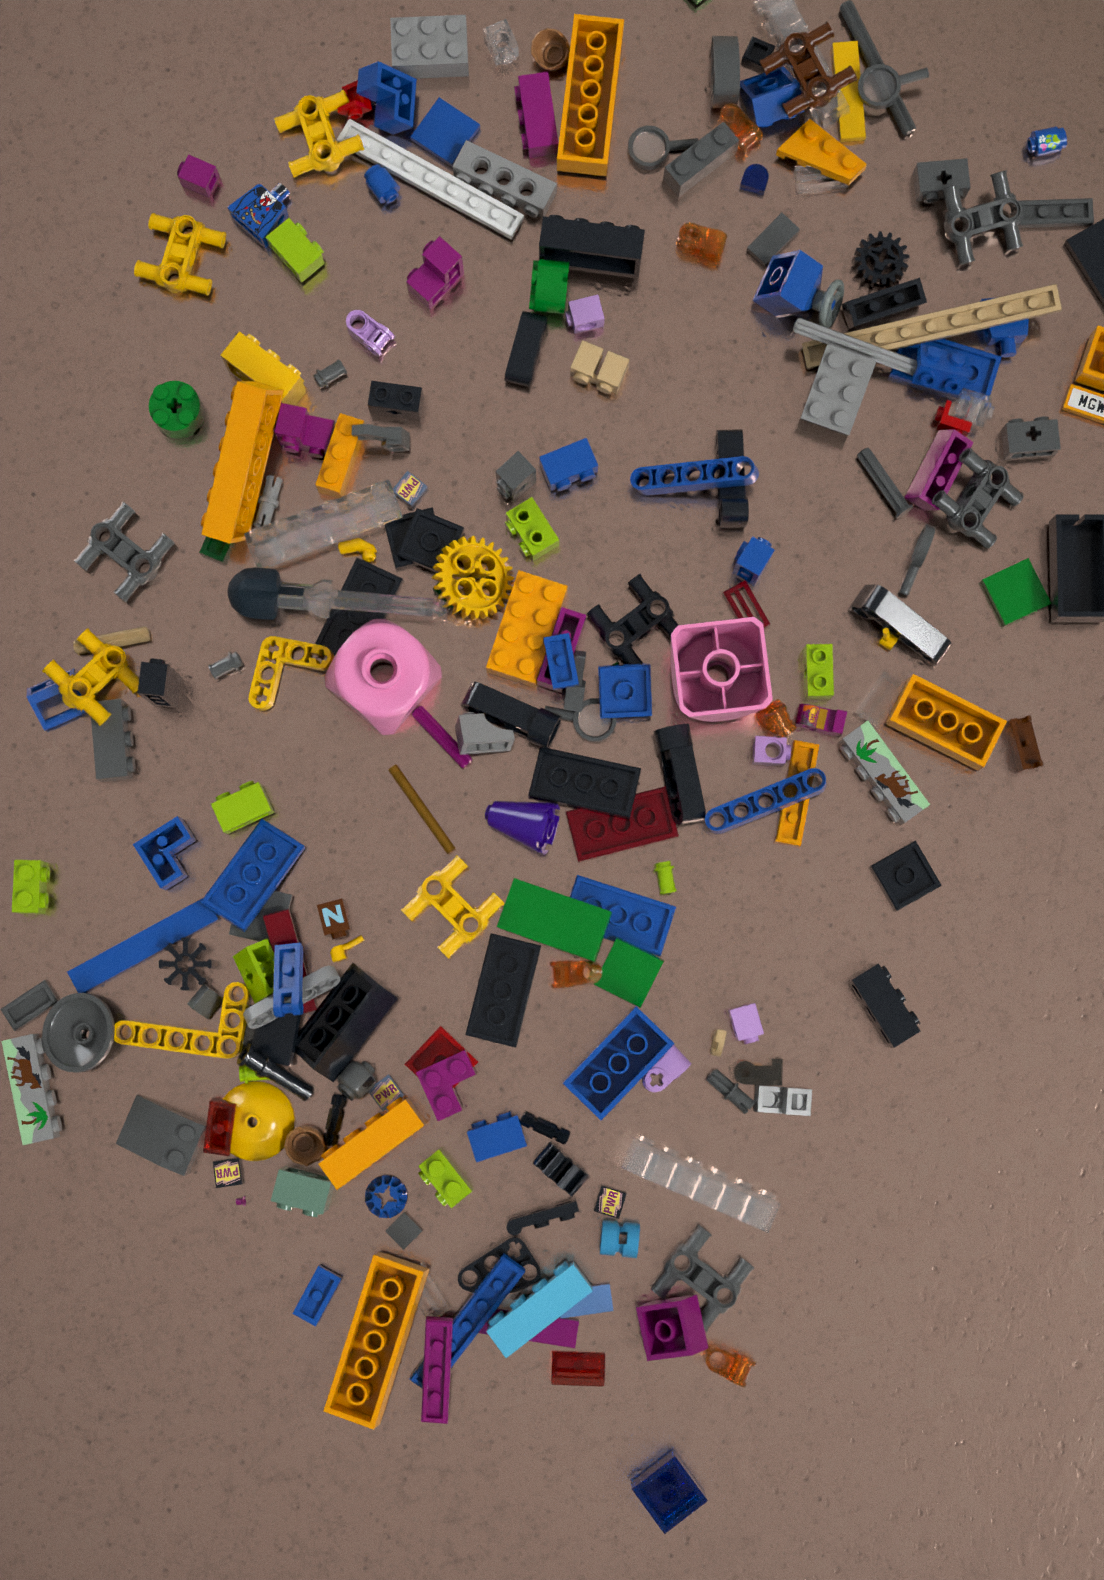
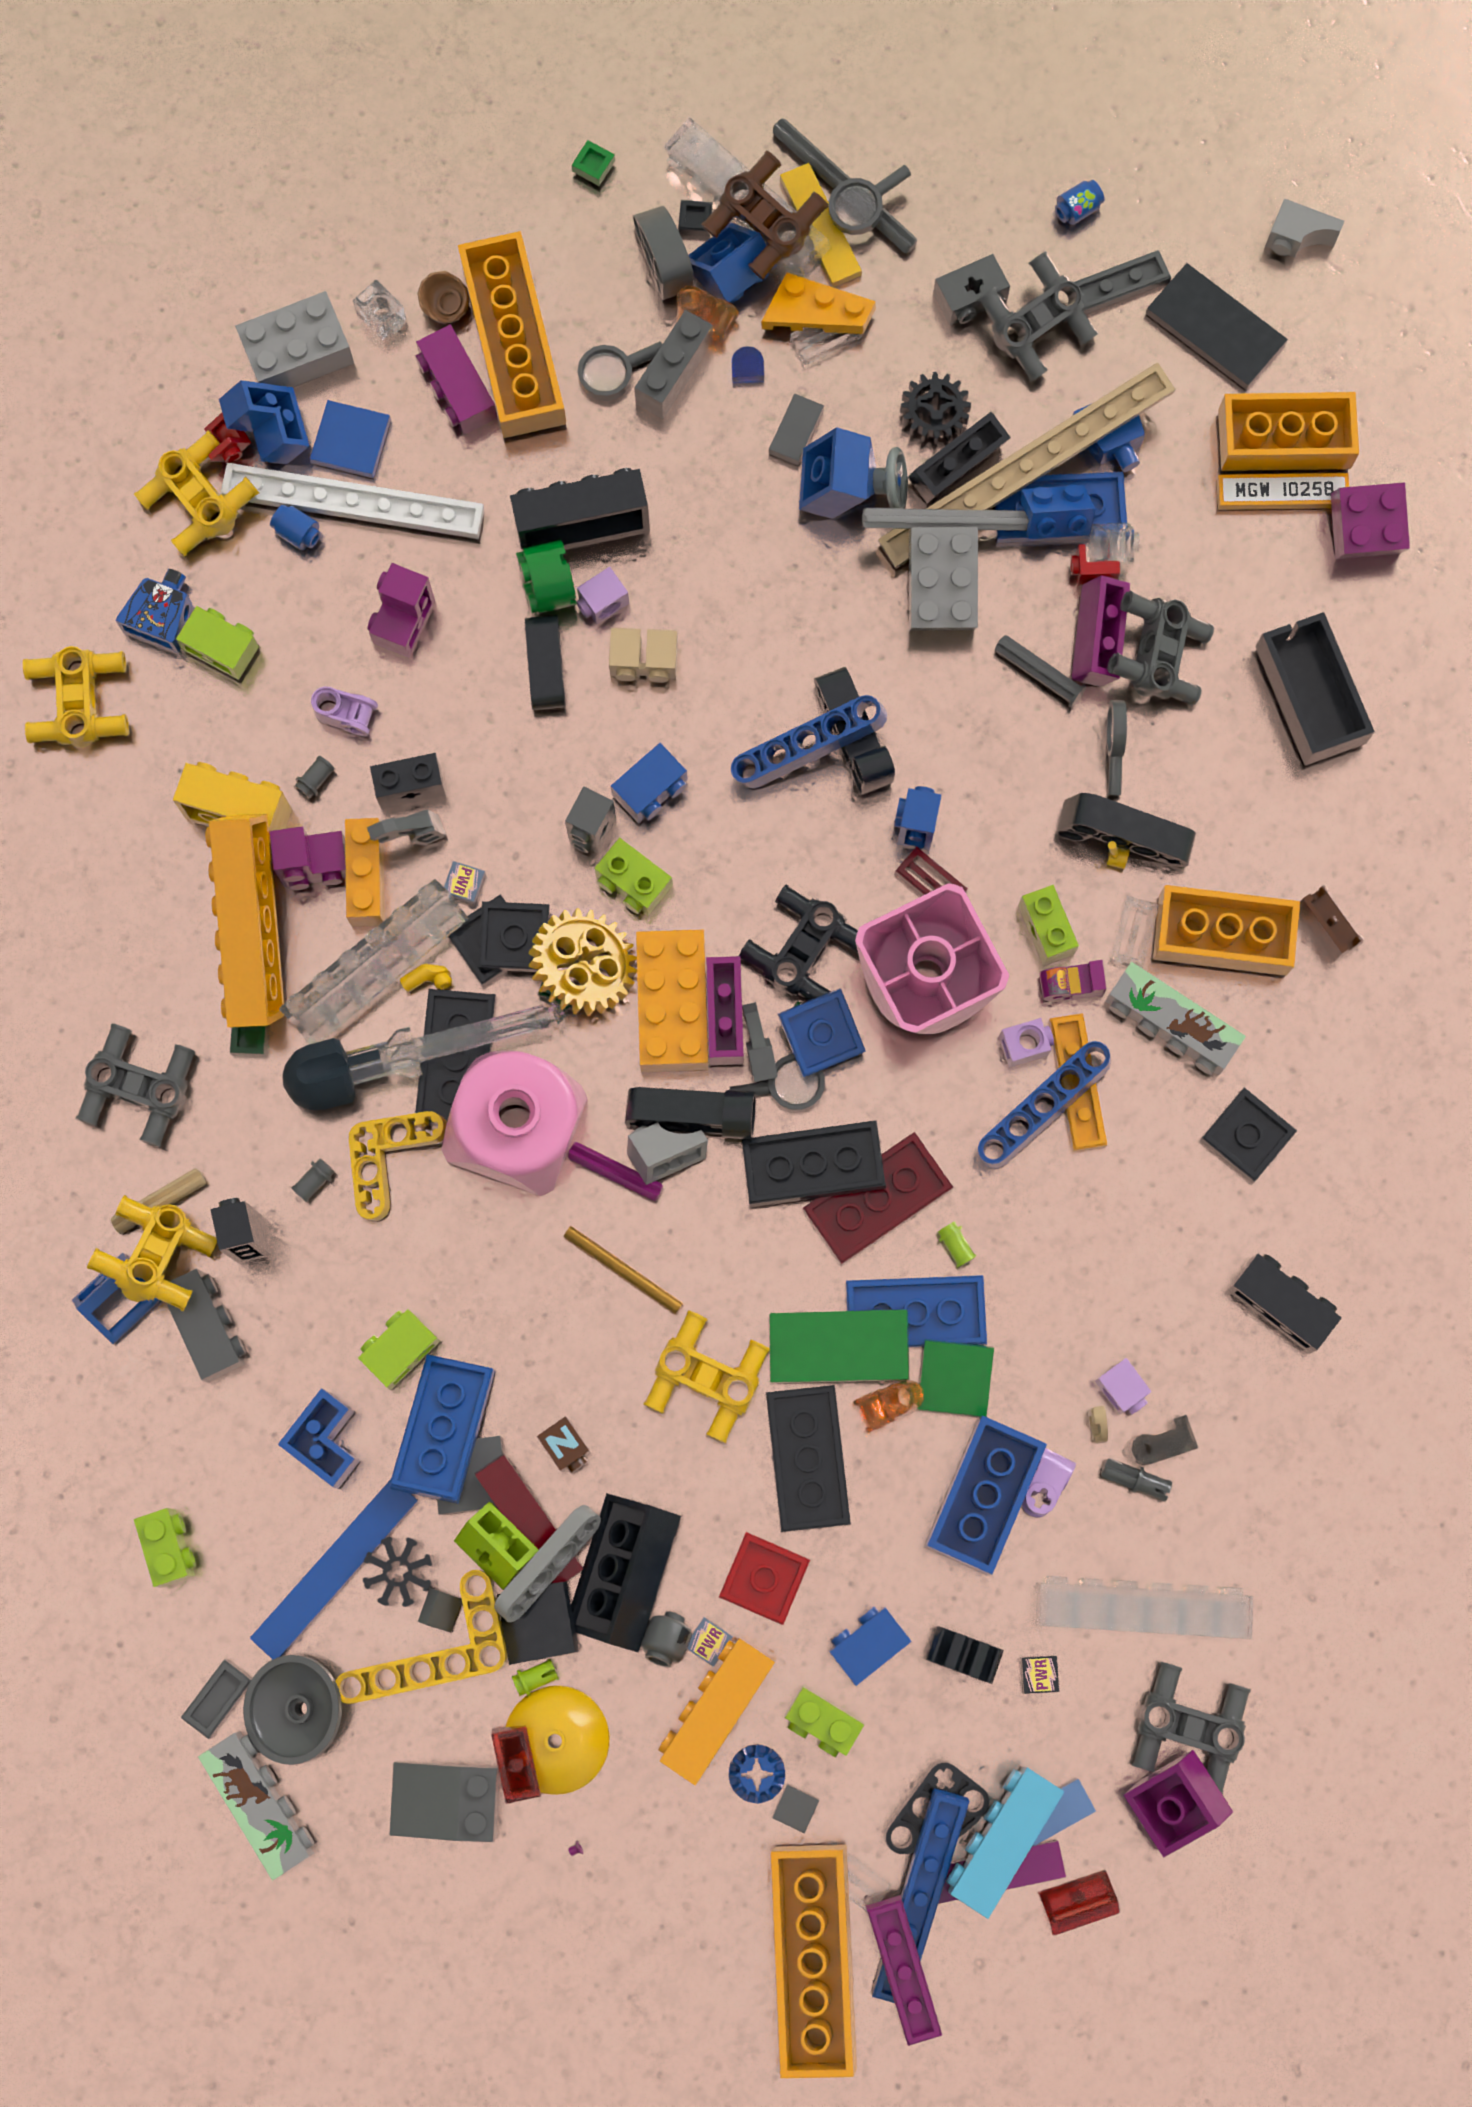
camera: 20 degrees left, 5 degrees down
green brick [149,381,205,439] -> none
magenta brick [177,154,220,198] -> none
tile [213,1158,244,1188] -> none
black pin [237,1044,314,1101] -> none
light grey pin [254,475,283,529] -> none
sand green brick [271,1166,334,1217] -> none
blue plate [273,943,304,1018] -> none
medium nougat hair [284,1125,325,1166] -> none
blue plate [292,1265,343,1327] -> none
black axle [324,1094,347,1146] -> none
yellow hand [330,935,364,962] -> none
magenta brick [416,1050,477,1121] -> none
light grey brick [452,140,557,219] -> none
dark purple cone [485,801,560,855] -> none
black plate [506,1199,579,1235] -> none
black axle [520,1112,570,1144] -> none
blue plate [543,633,579,690] -> none
dark azure wheel [599,1220,640,1258] -> none
clear blue brick [631,1450,708,1534] -> none
black beam [653,724,706,825] -> none
clear orange piece [676,222,727,262] -> none
clear orange piece [703,1344,757,1388] -> none
light grey slope [754,1085,812,1116] -> none
clear orange piece [756,699,797,738] -> none
green tile [981,558,1052,626] -> none
dark grey brick [1001,416,1061,460] -> none

